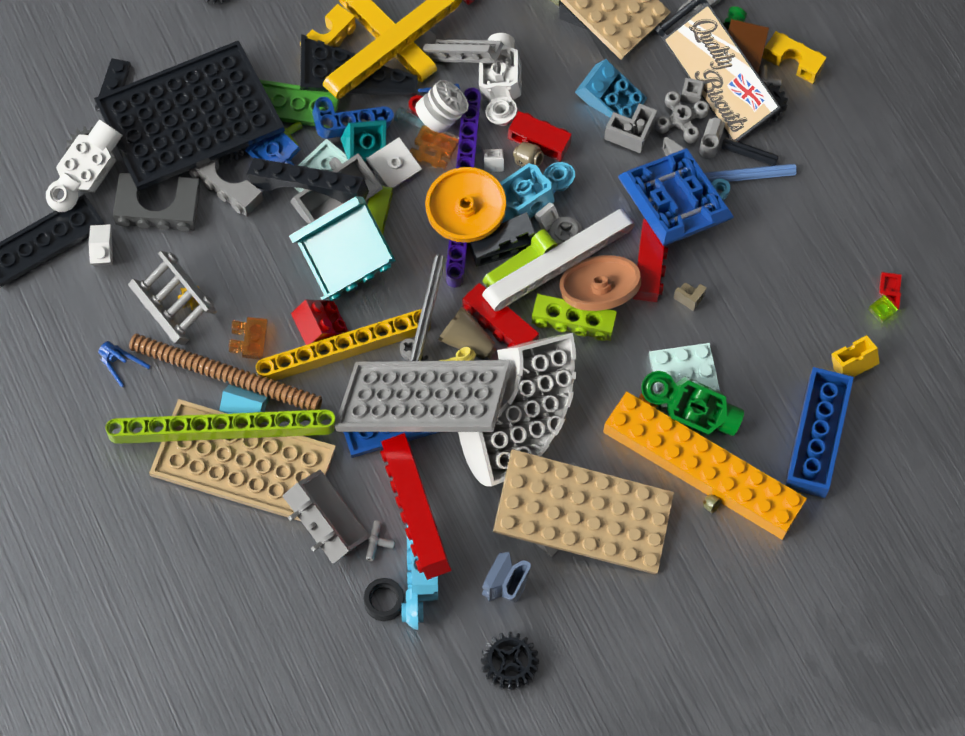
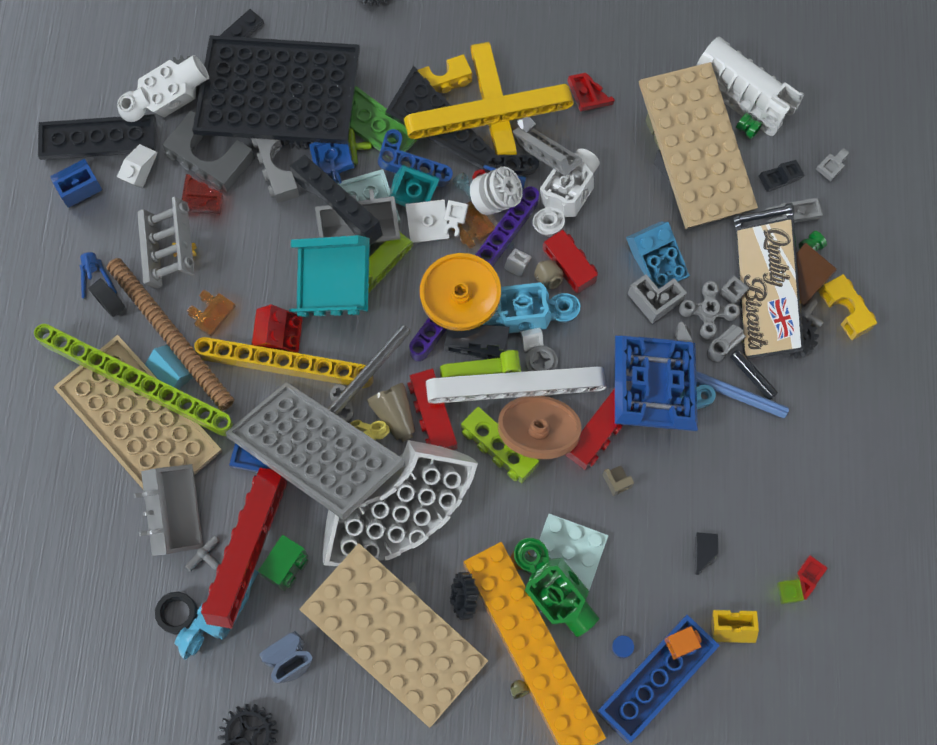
camera: 30 degrees right, 5 degrees up
none -> blue slope [50,159,103,208]
none -> black tyre [88,278,125,317]
none -> clear red wing [182,174,223,214]
none -> green brick [258,534,309,592]
none -> white plate [444,200,468,237]
none -> black gear [450,572,479,620]
none -> black beam [483,155,539,175]
none -> blue tile [612,635,634,658]
none -> orange brick [664,626,702,660]
none -> black slope [695,532,718,575]

